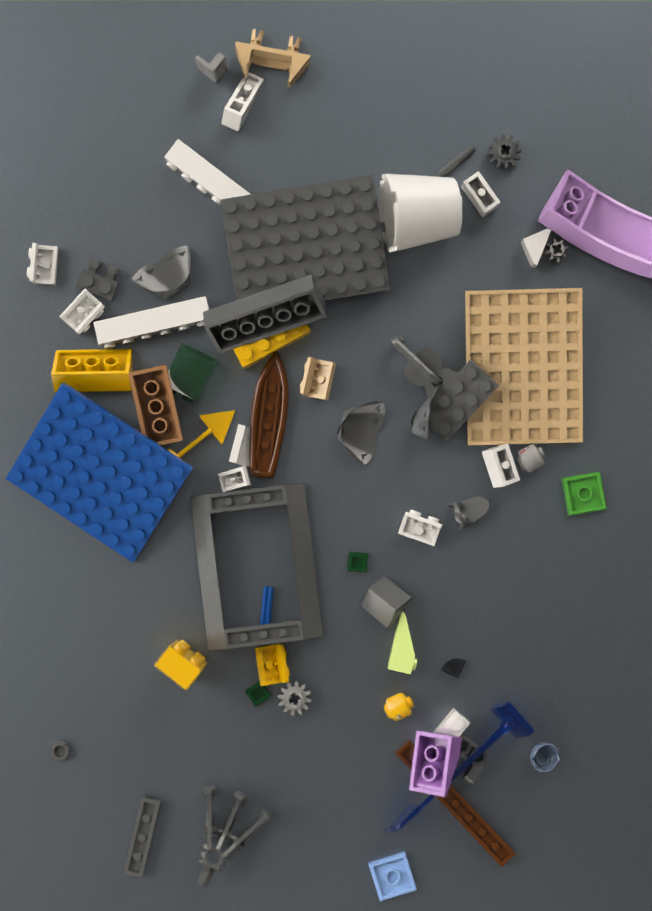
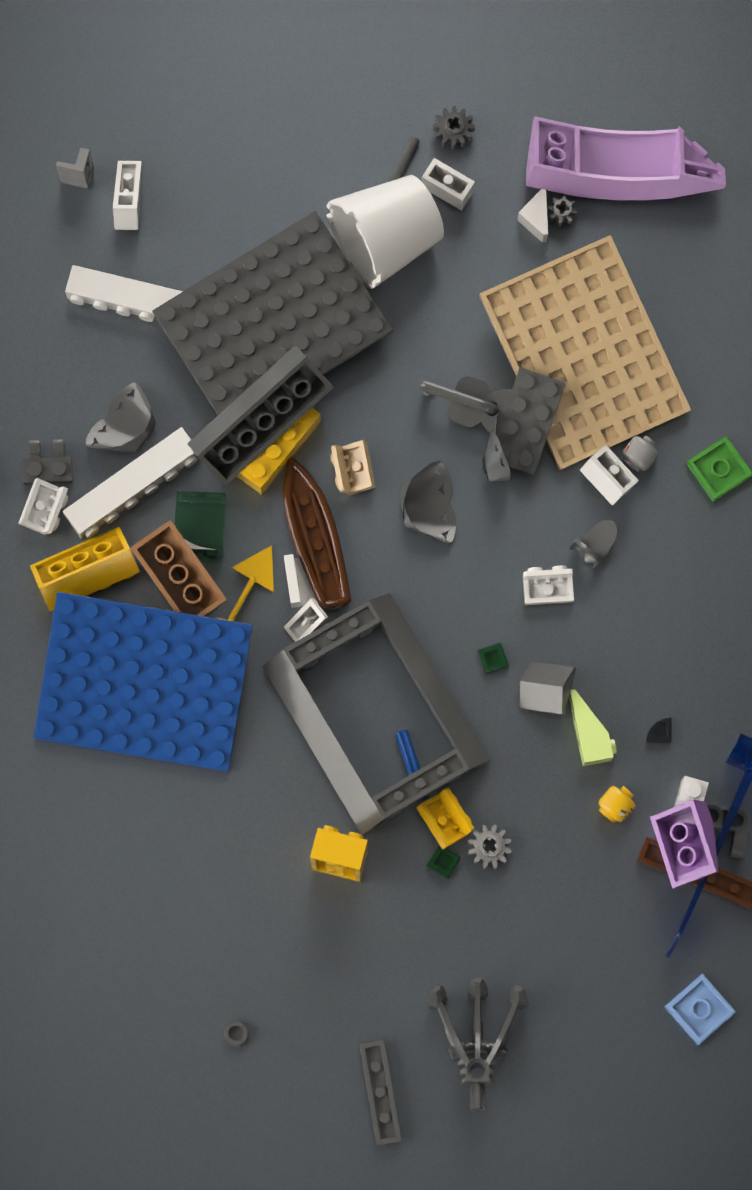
camera: 25 degrees left, 10 degrees down
tan hose [235,29,310,87] -> none

